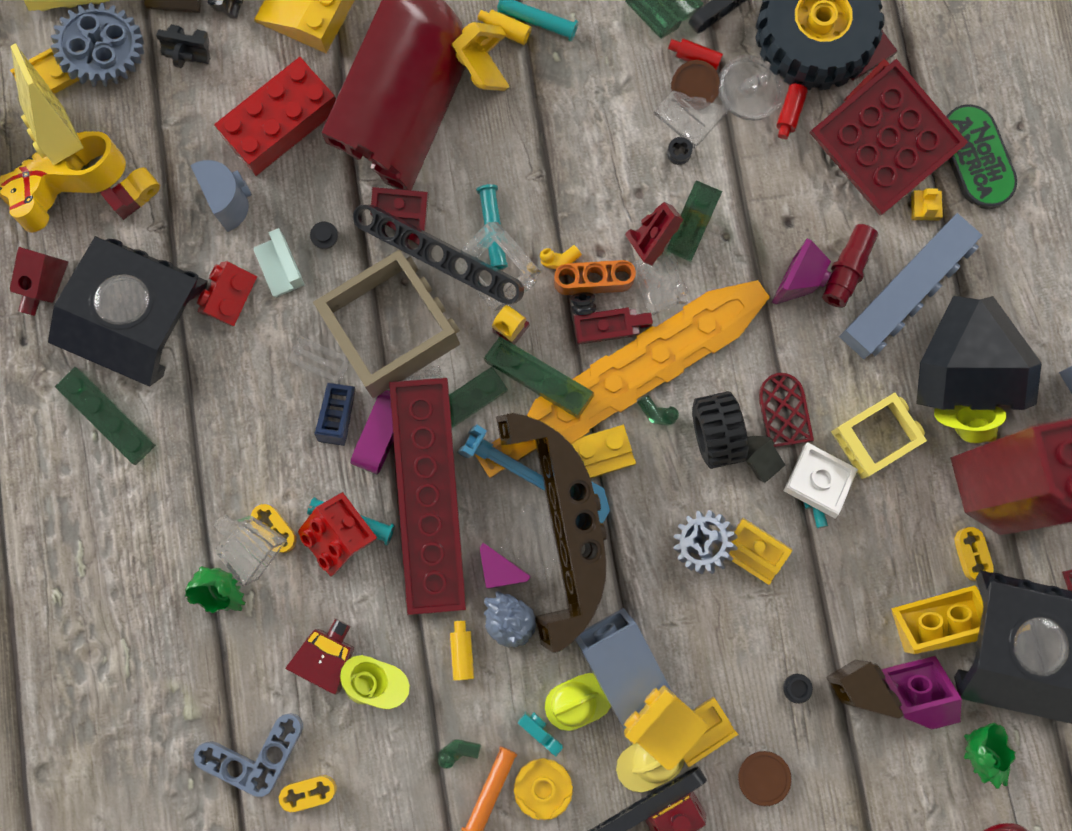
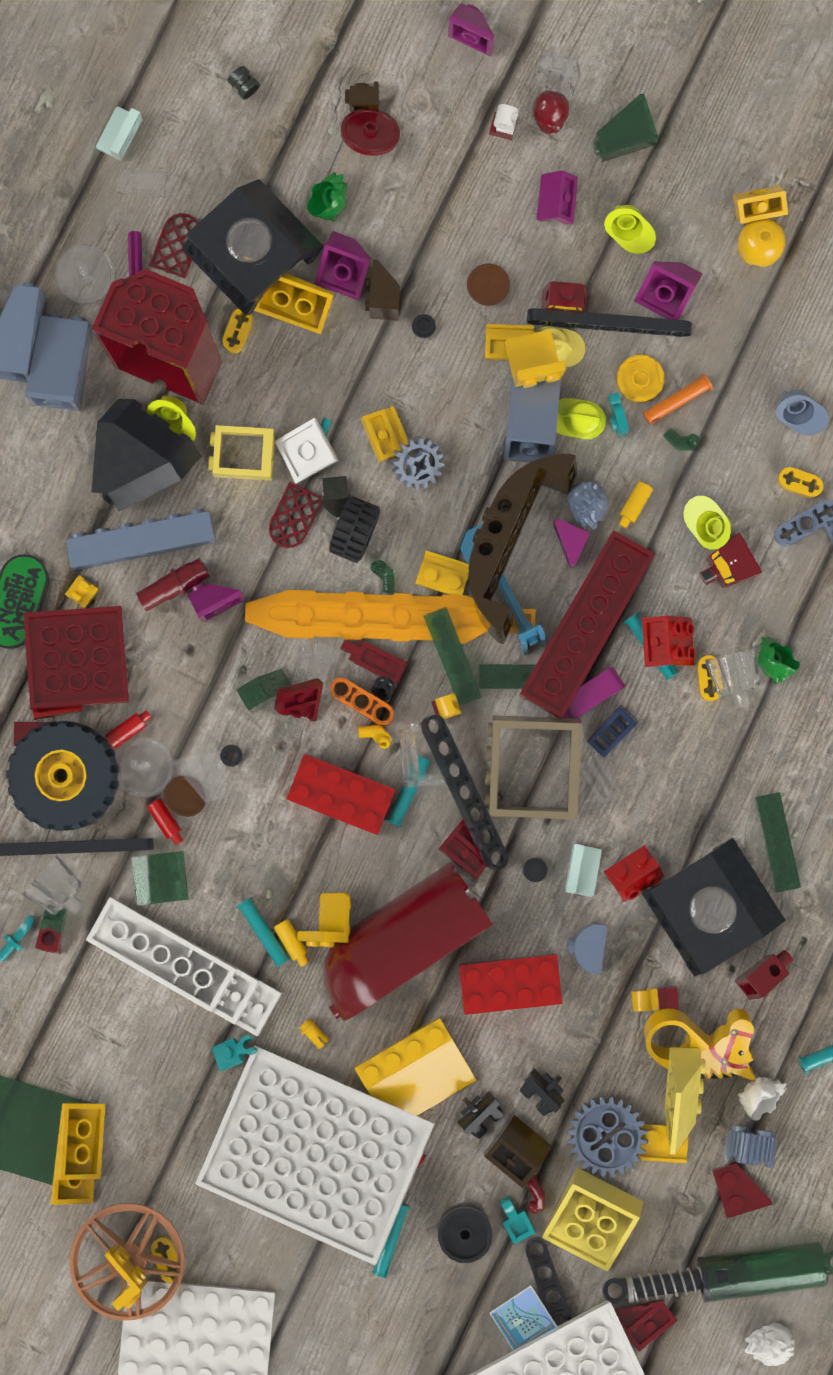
camera: 145 degrees left, 5 degrees up
none -> red brick [286,754,396,835]

